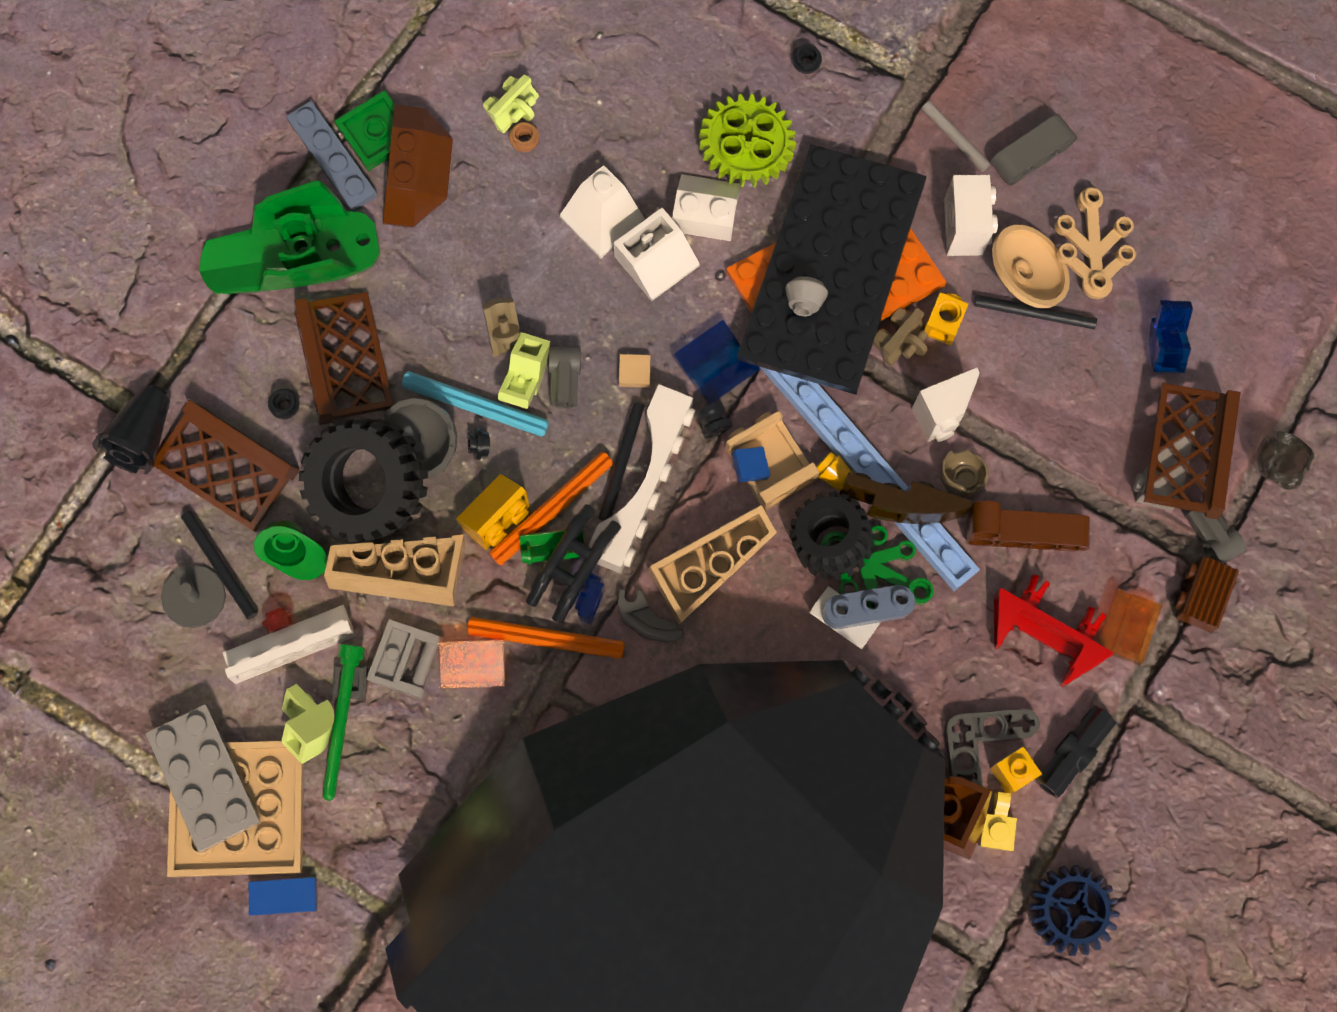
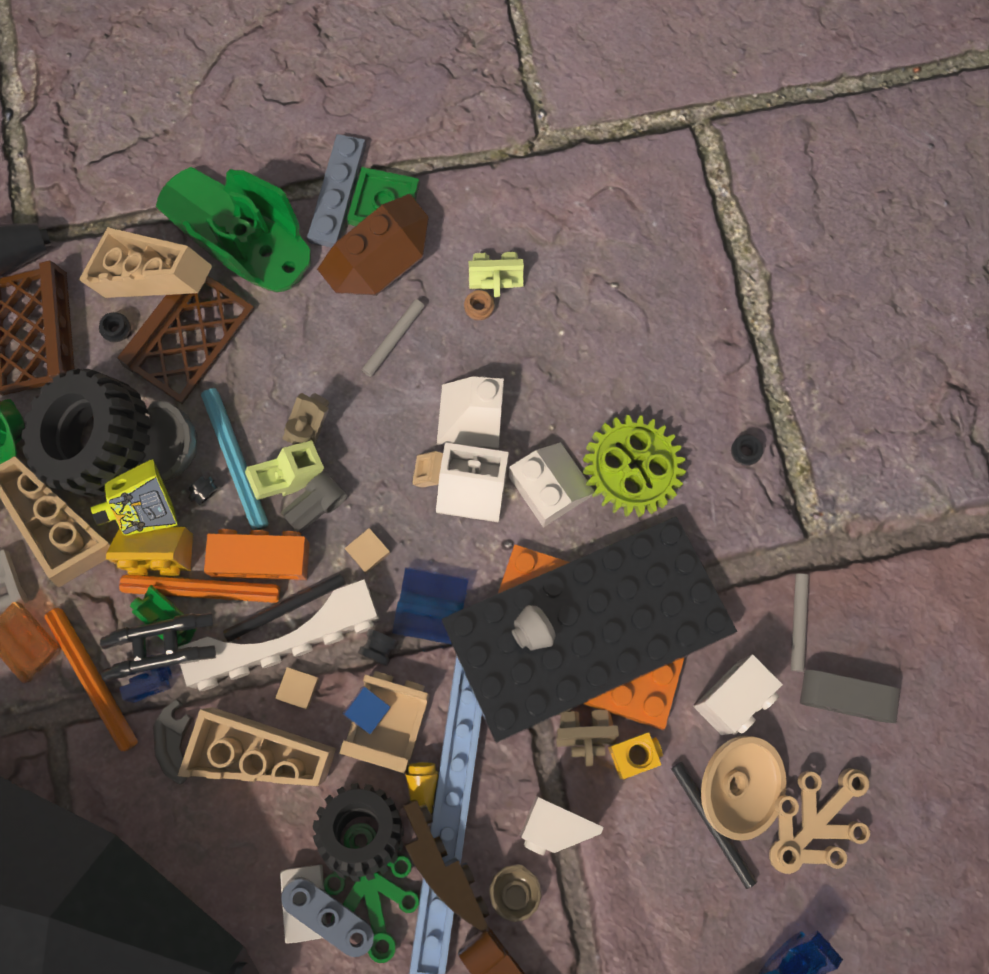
camera: 50 degrees right, 0 degrees up
none -> tan wedge [79,227,212,298]
none -> torso [91,459,178,535]
none -> orange brick [204,529,310,580]
none -> tan tile [275,667,319,710]
none -> light grey bar [361,299,424,377]
none -> tan tile [412,451,443,488]

